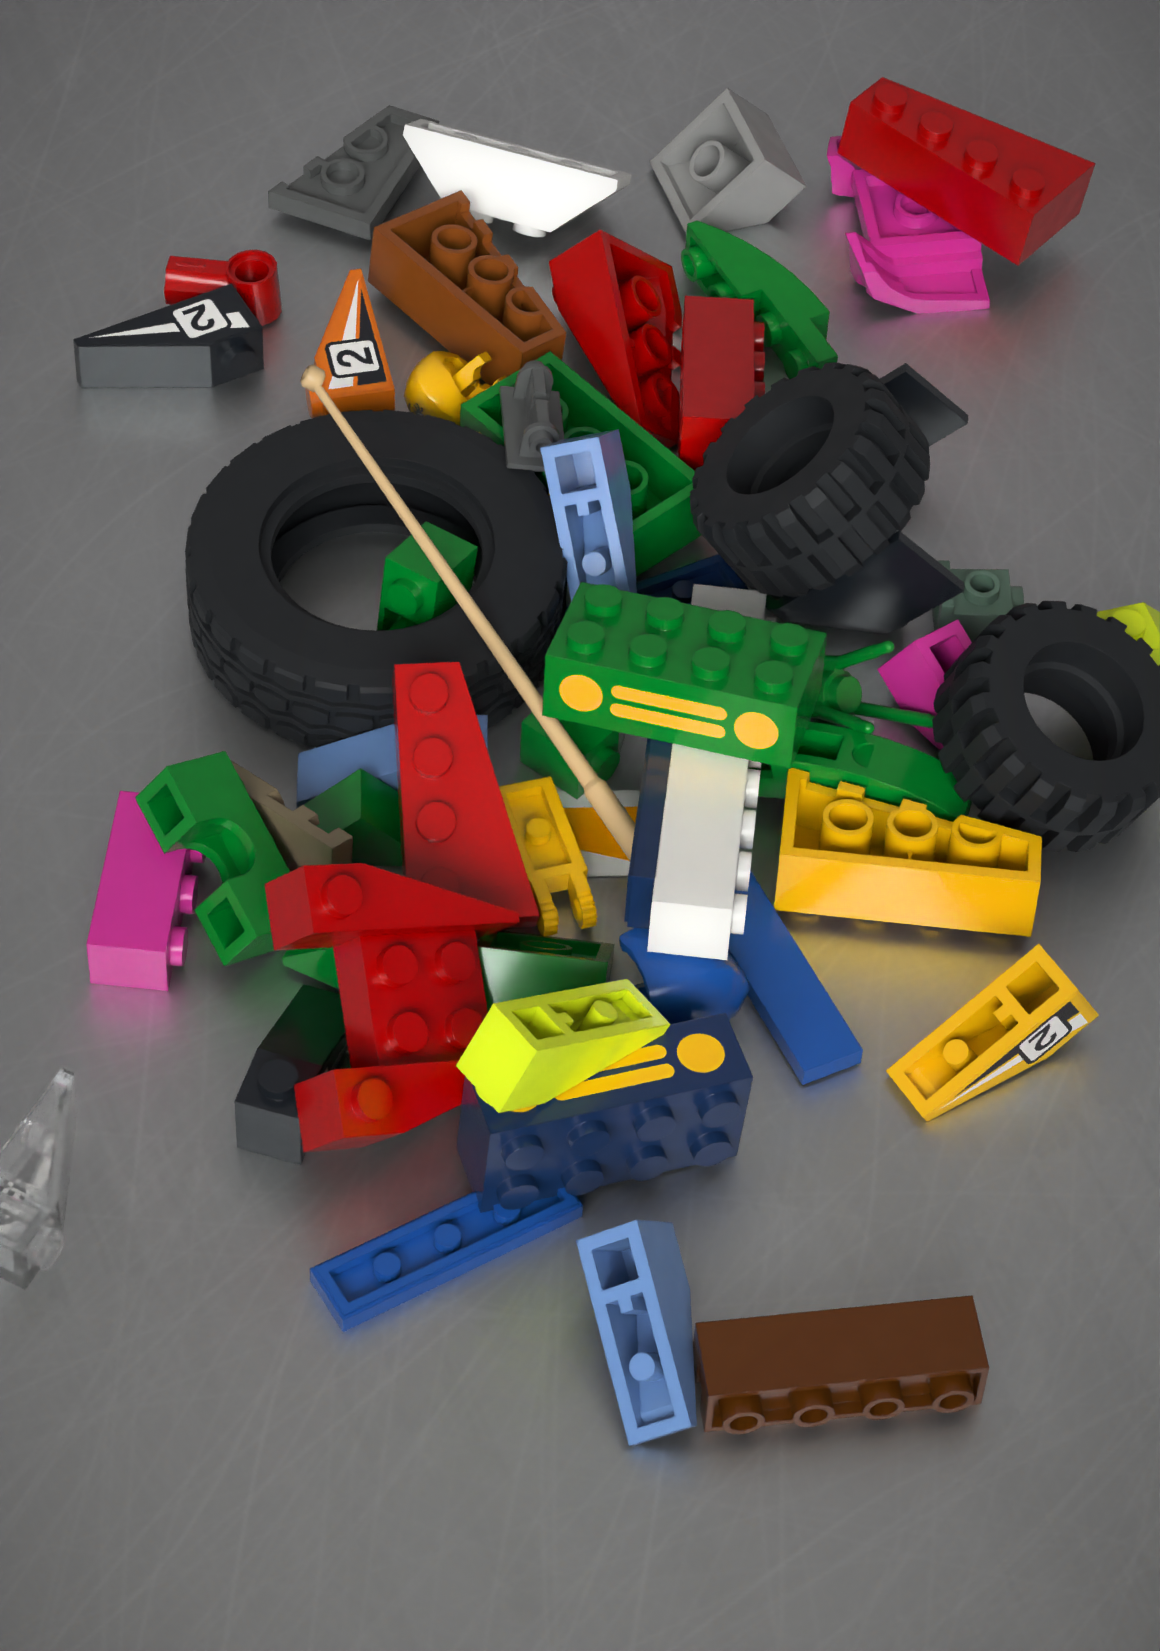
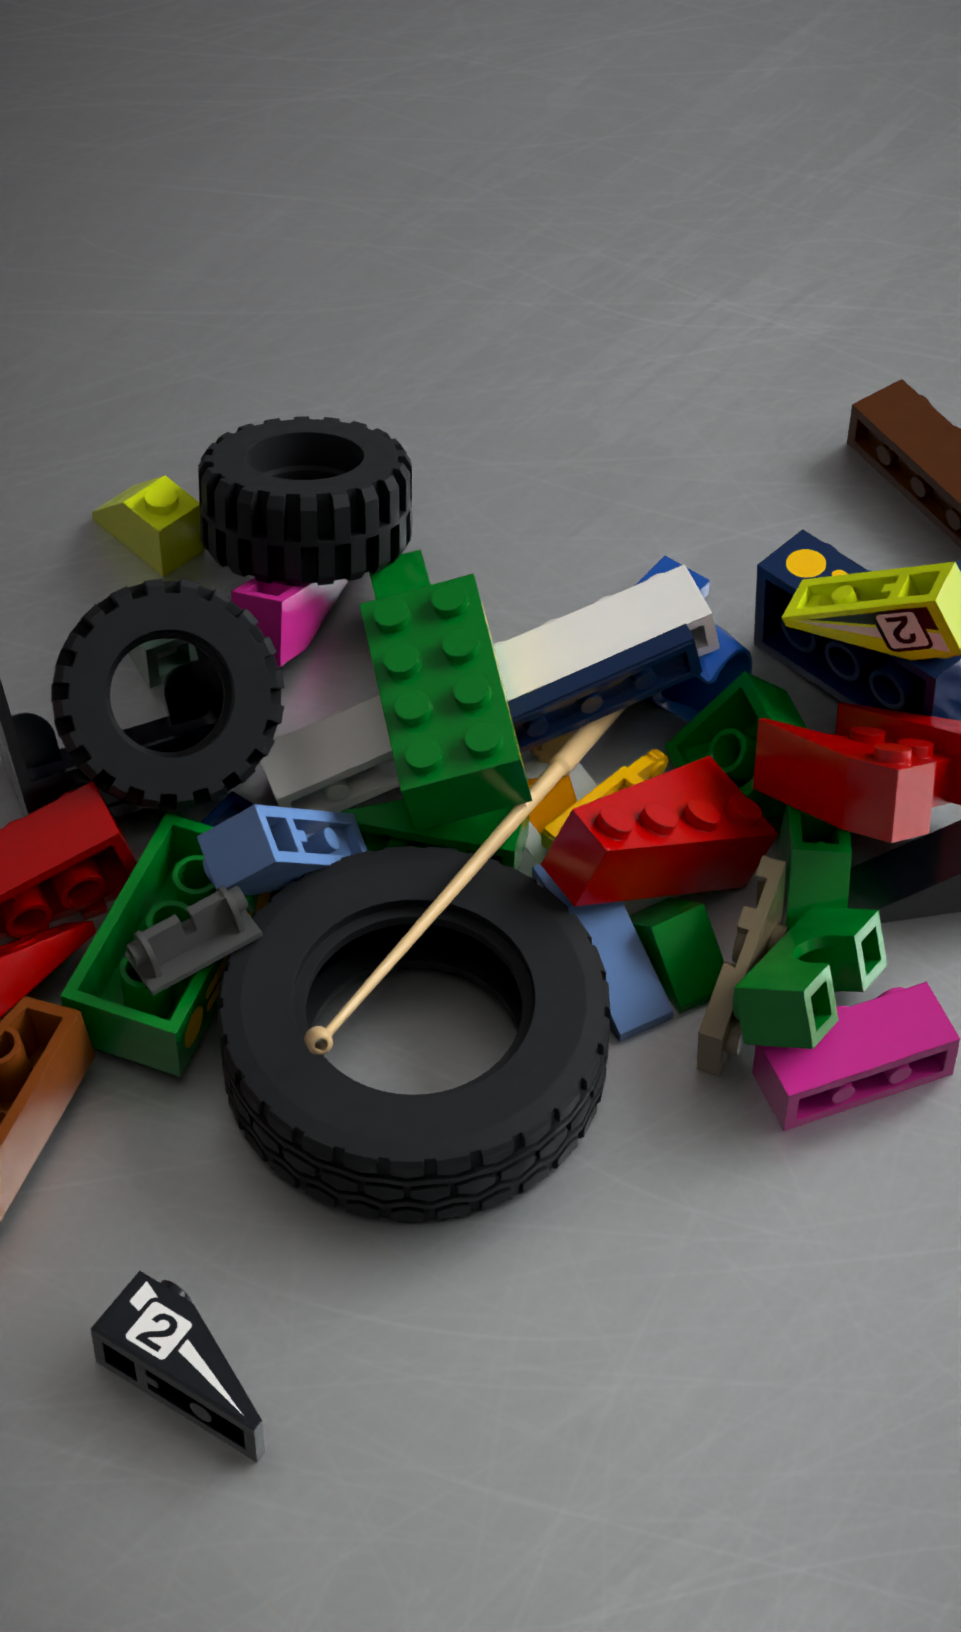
camera: 115 degrees left, 0 degrees up
red piece [164,249,282,326] -> none
slope [305,268,395,418] -> none
green slope [376,521,478,631] -> none
yellow piece [404,351,506,426] -> none
yellow wedge [774,768,1042,937] -> none
green plant [811,640,935,734] -> none
yellow slope [886,944,1099,1122] -> none

